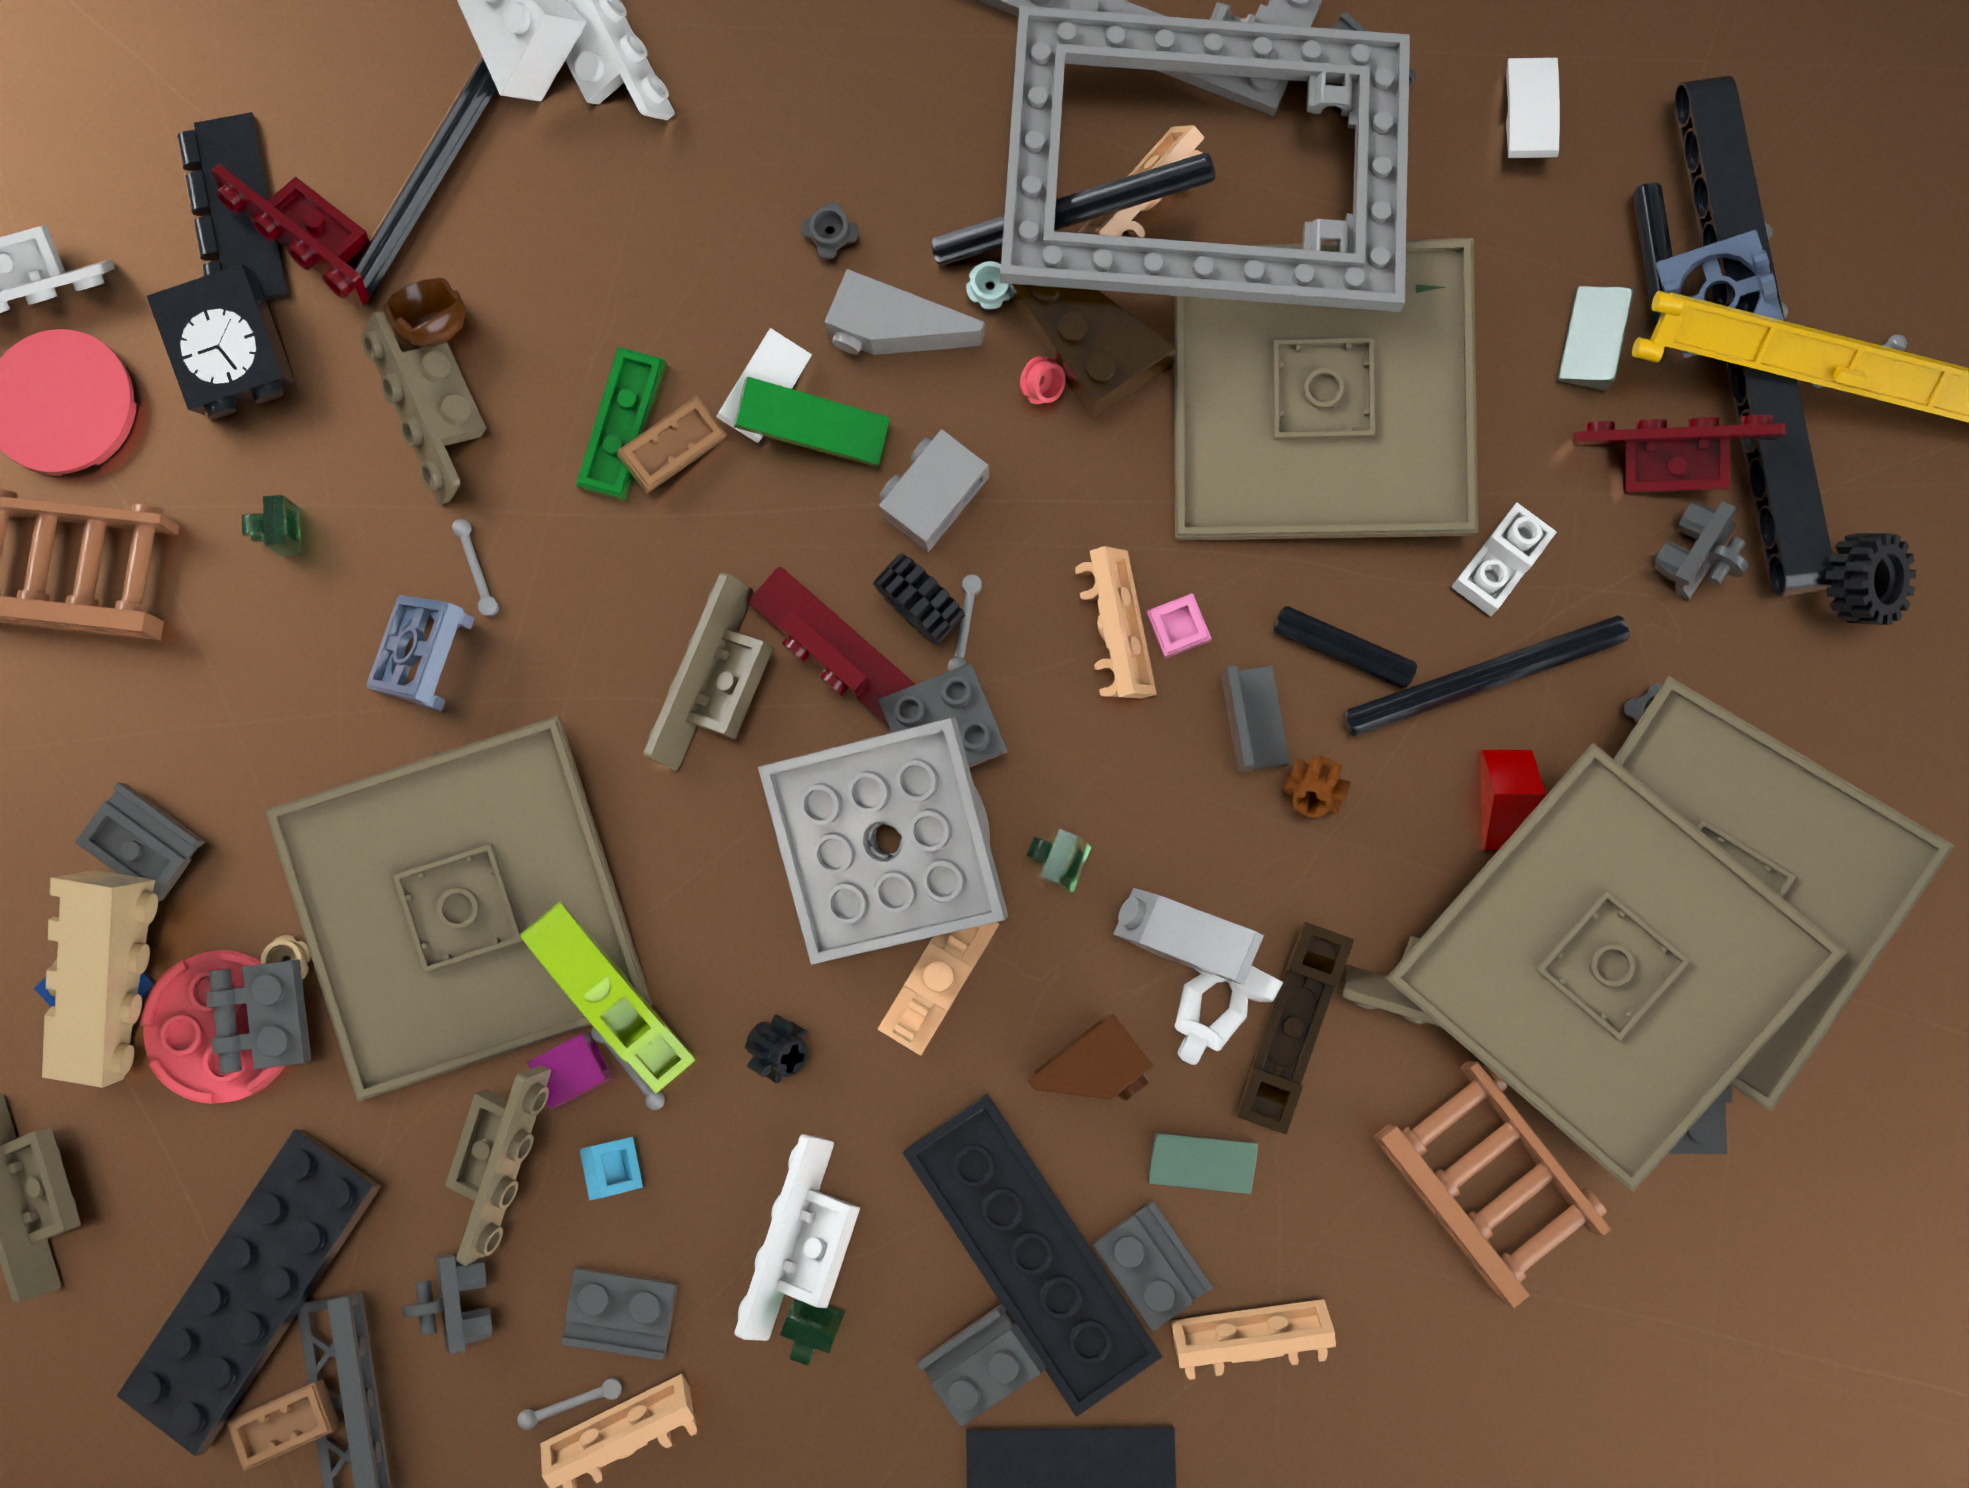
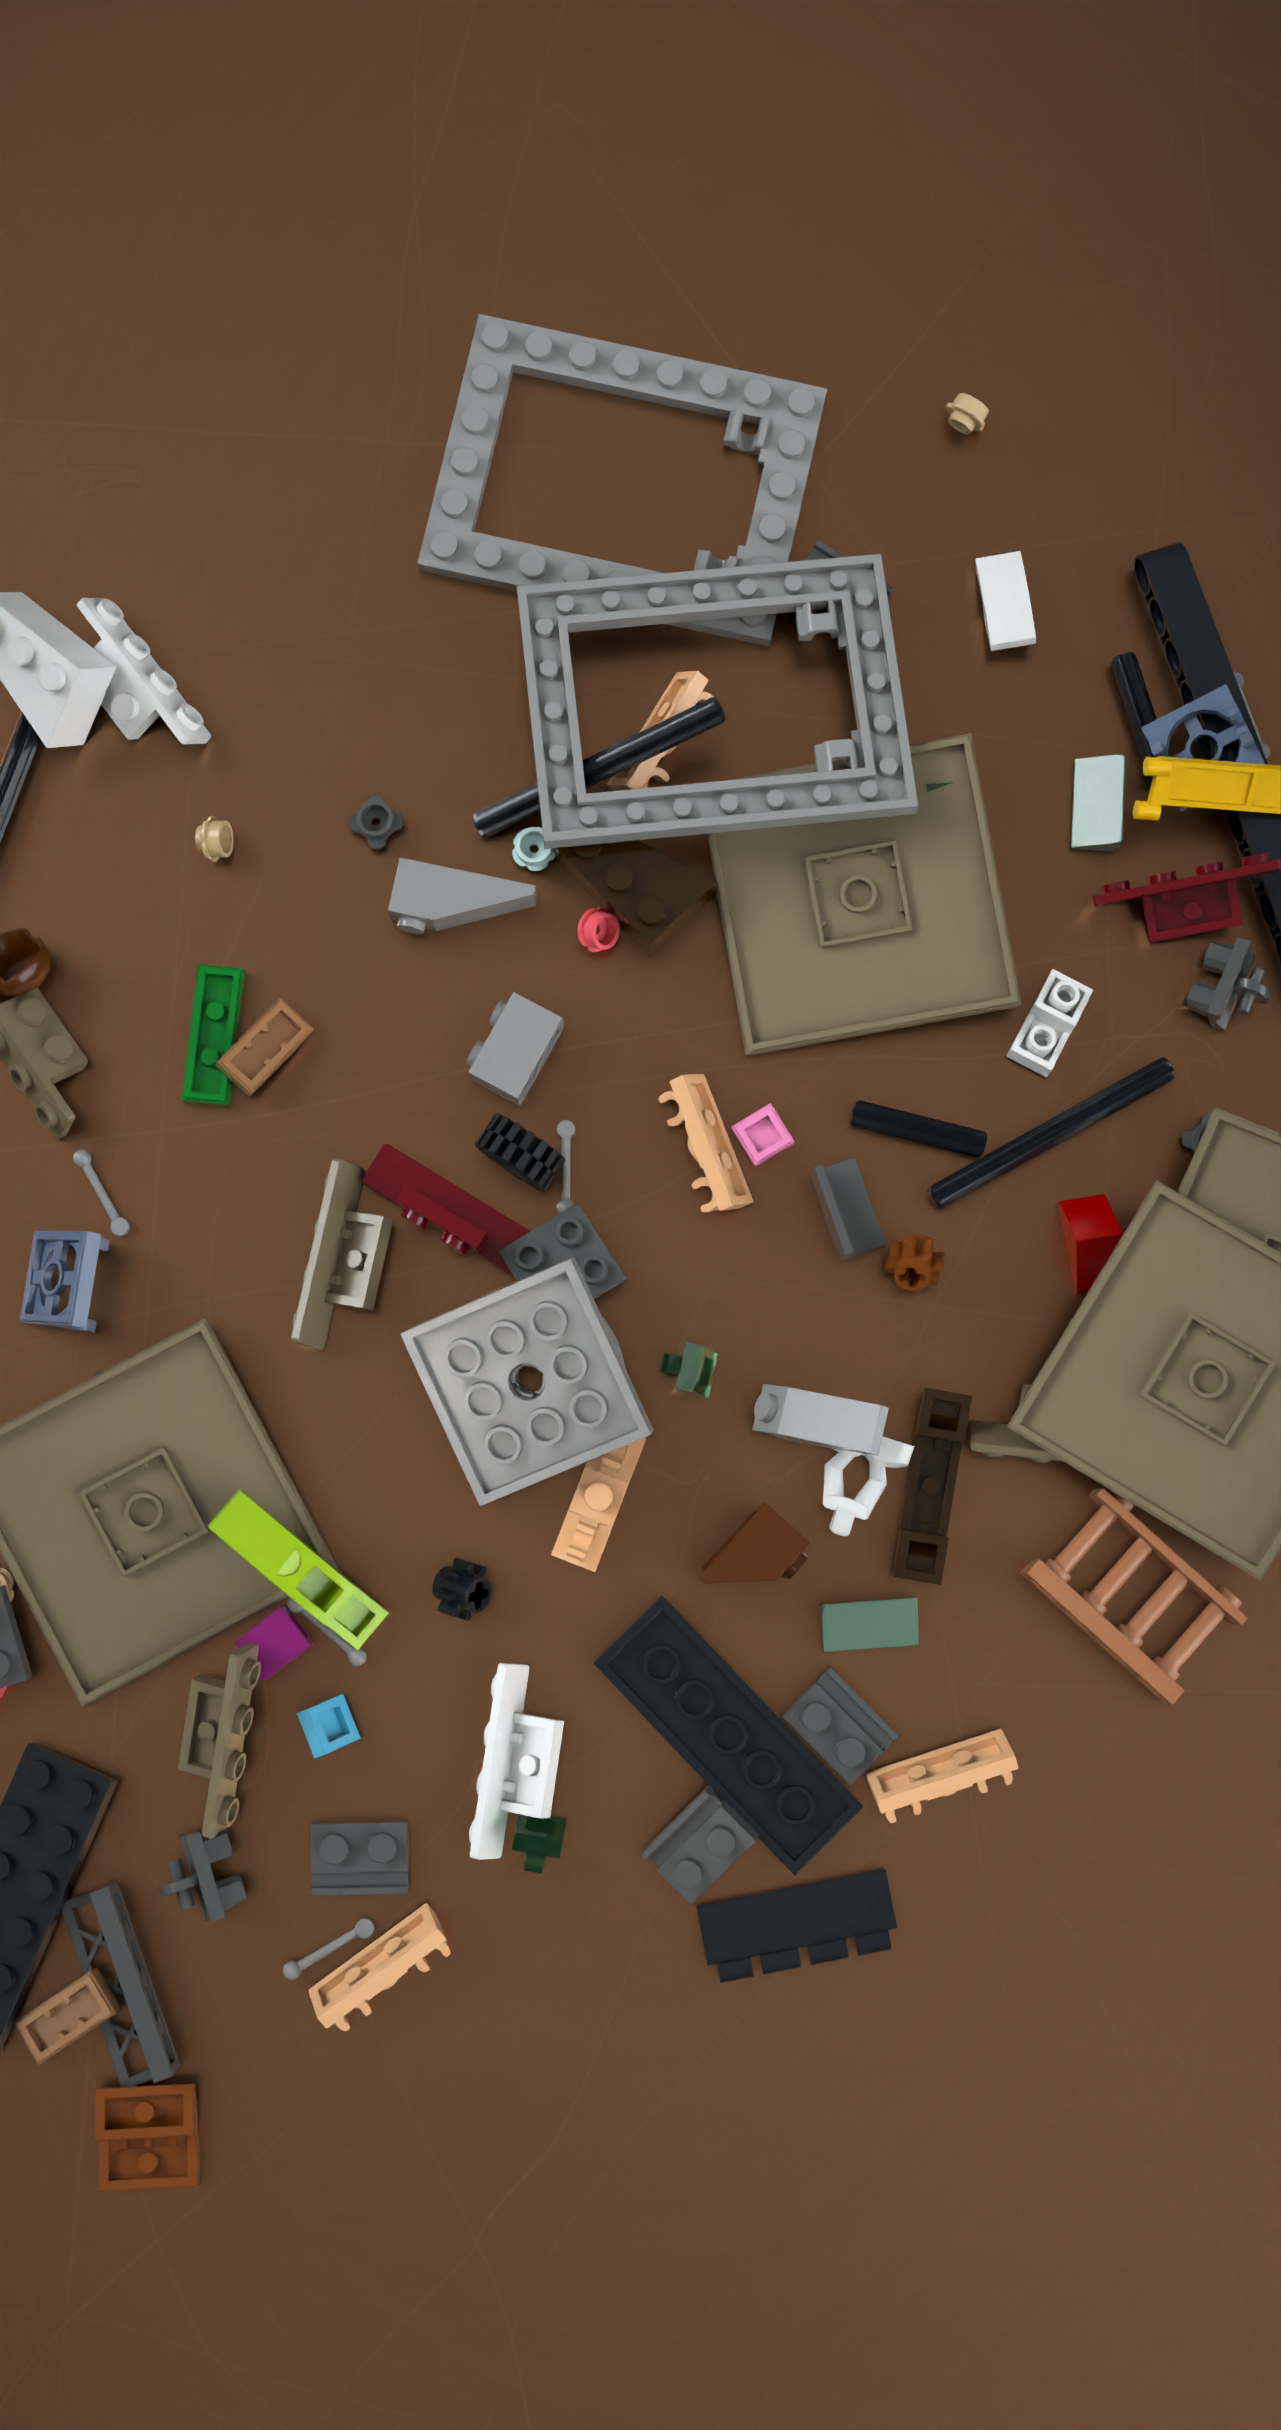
camera: 15 degrees left, 0 degrees up
white slope [716,328,812,443] -> none
green tile [733,376,890,467] -> none
none -> tan plate [195,816,234,862]

